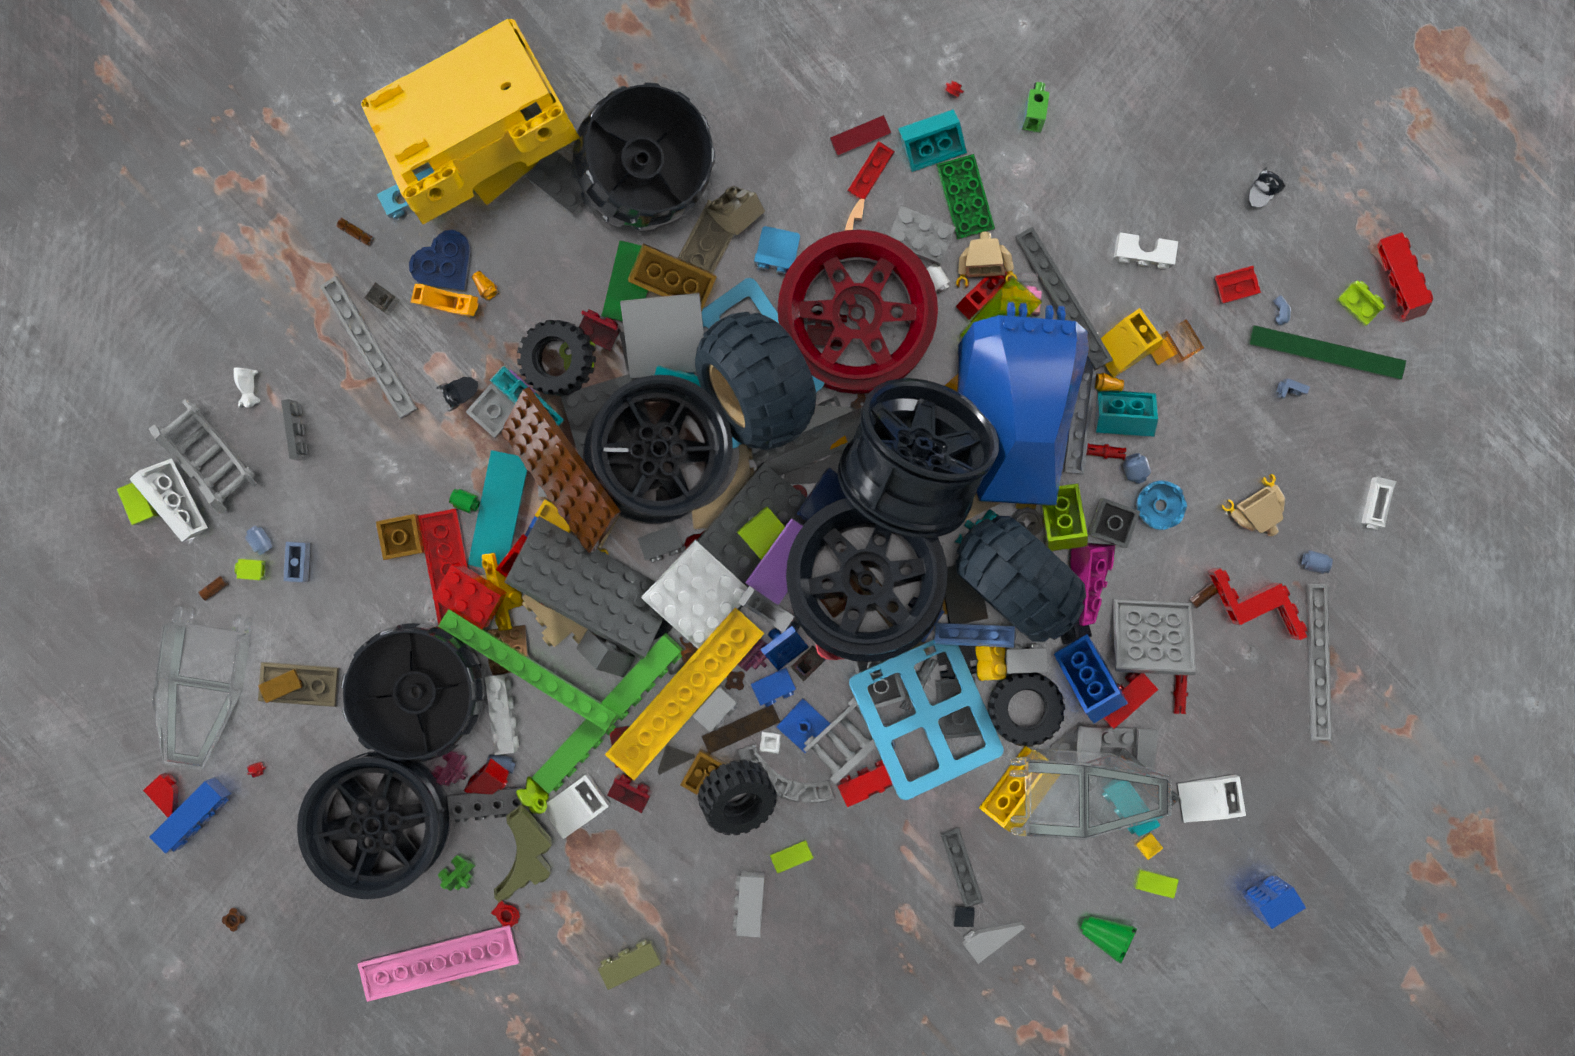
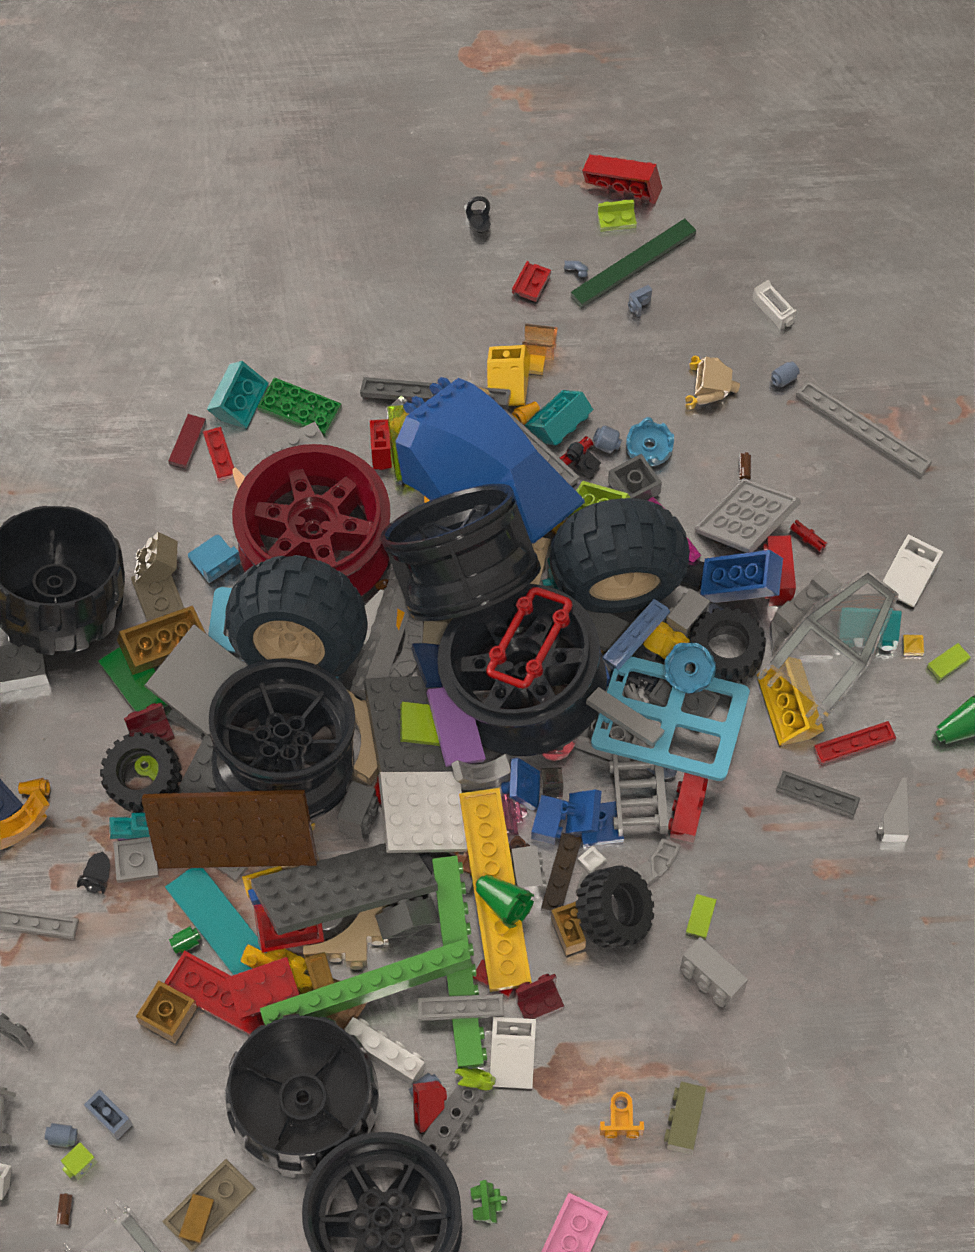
camera: 50 degrees left, 25 degrees down
clear pink hips [432,751,467,787] -> none
red animal [491,901,520,927] -> none
olive arch [494,804,552,903] -> none
clear smoke slope [657,744,695,775] -> none
red plate [945,80,964,97] -> none
black tile [954,907,975,927] -> none
tan torso [956,232,1017,288] -> none
bright green torso [1022,82,1049,133] -> none
white arch [1114,233,1178,269] -> none
red bracket [1207,568,1308,640] -> none
none -> pearl gold tile [305,952,334,990]
none -> light grey tile [418,994,504,1021]
none -> green cone [476,875,534,928]
none -> red bar [486,587,572,689]
none -> blue tile [560,789,602,835]
none -> black plate [566,442,601,478]
none -> light grey tile [586,687,665,747]
none -> light orange pin [600,1091,644,1139]
none -> dark azure plate [665,643,716,694]
none -> red tile [813,721,896,765]

